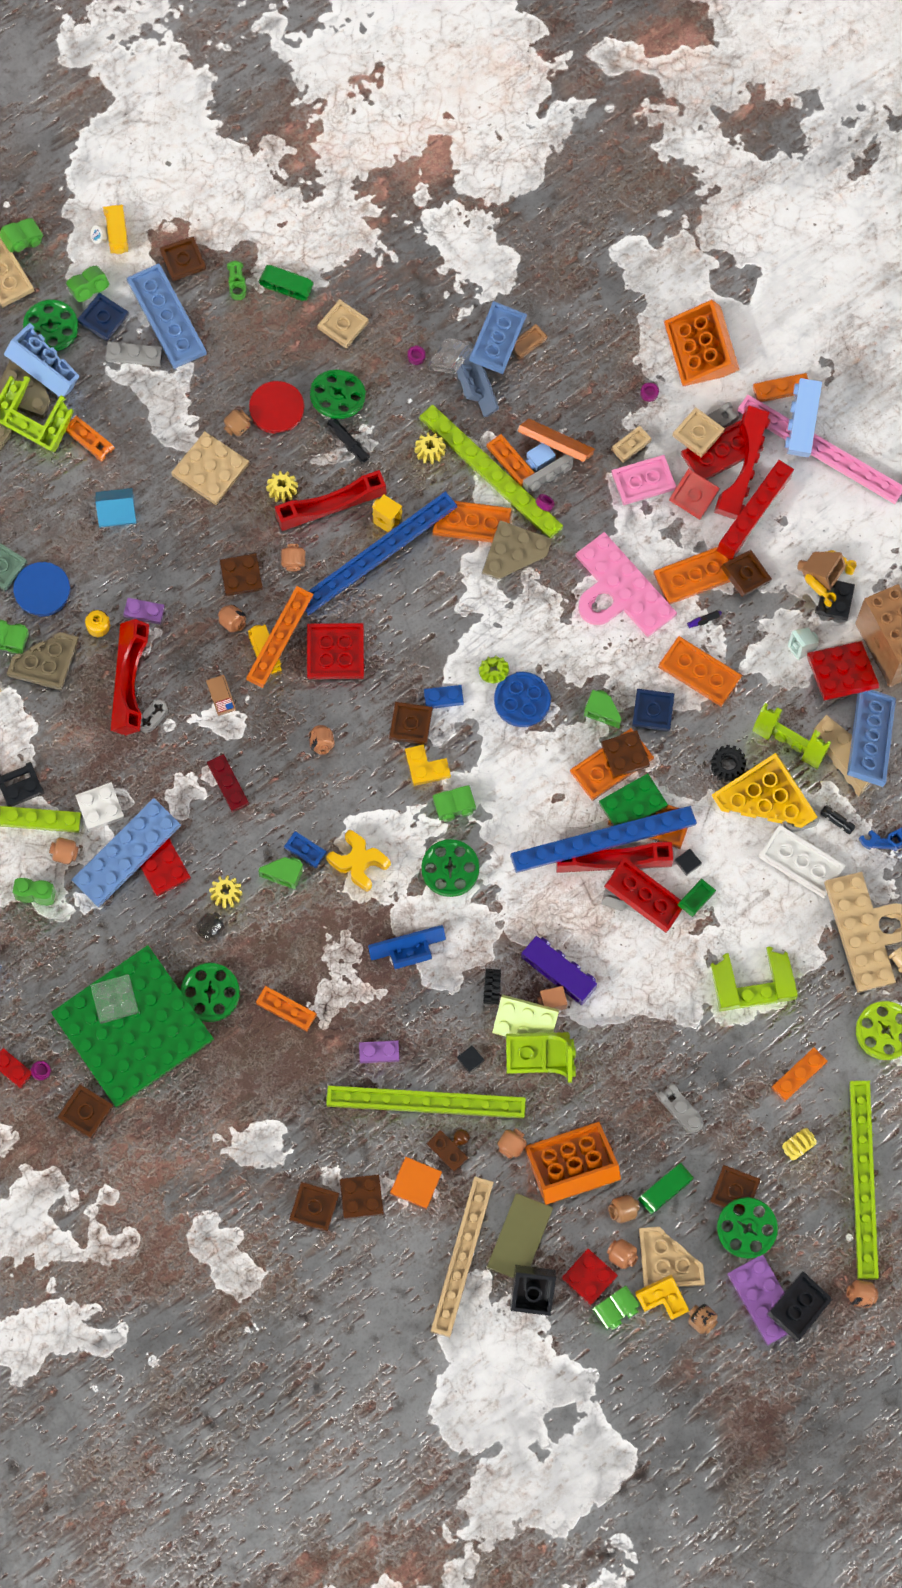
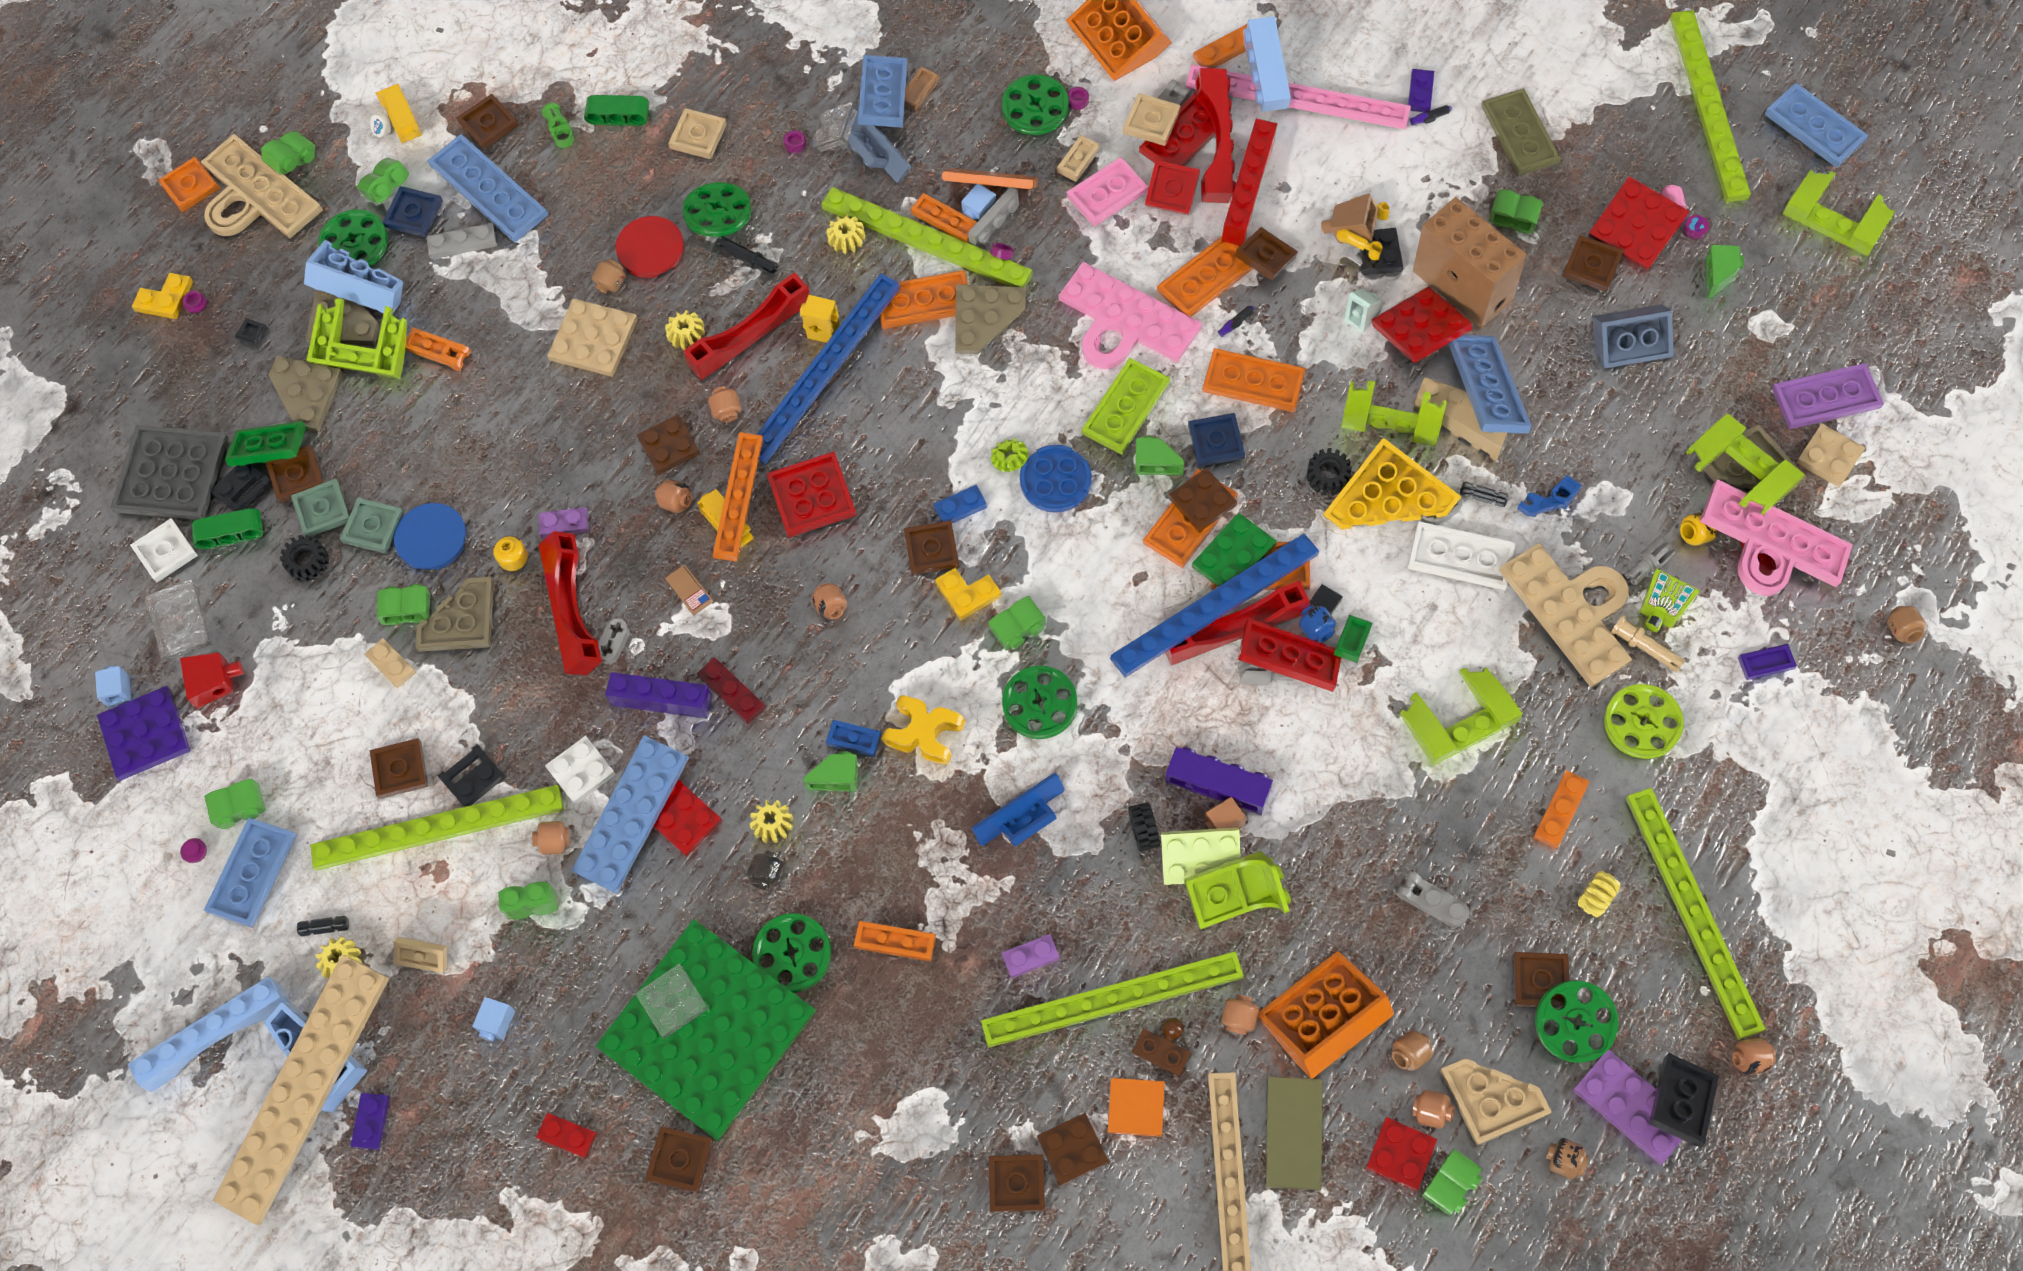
camera: 10 degrees left, 5 degrees down
magenta plate [31,1061,51,1081] -> none
dark azure slope [95,488,136,528] -> none
black tile [457,1045,485,1073] -> none
black brick [510,1265,556,1316] -> none
yellow plate [635,1274,689,1320] -> none
green beam [638,1163,694,1215] -> none
none -> dark purple brick [605,672,713,719]
none -> green wedge [1002,74,1069,135]
none -> lime plate [1081,357,1170,455]
none -> blue head [1299,605,1336,643]

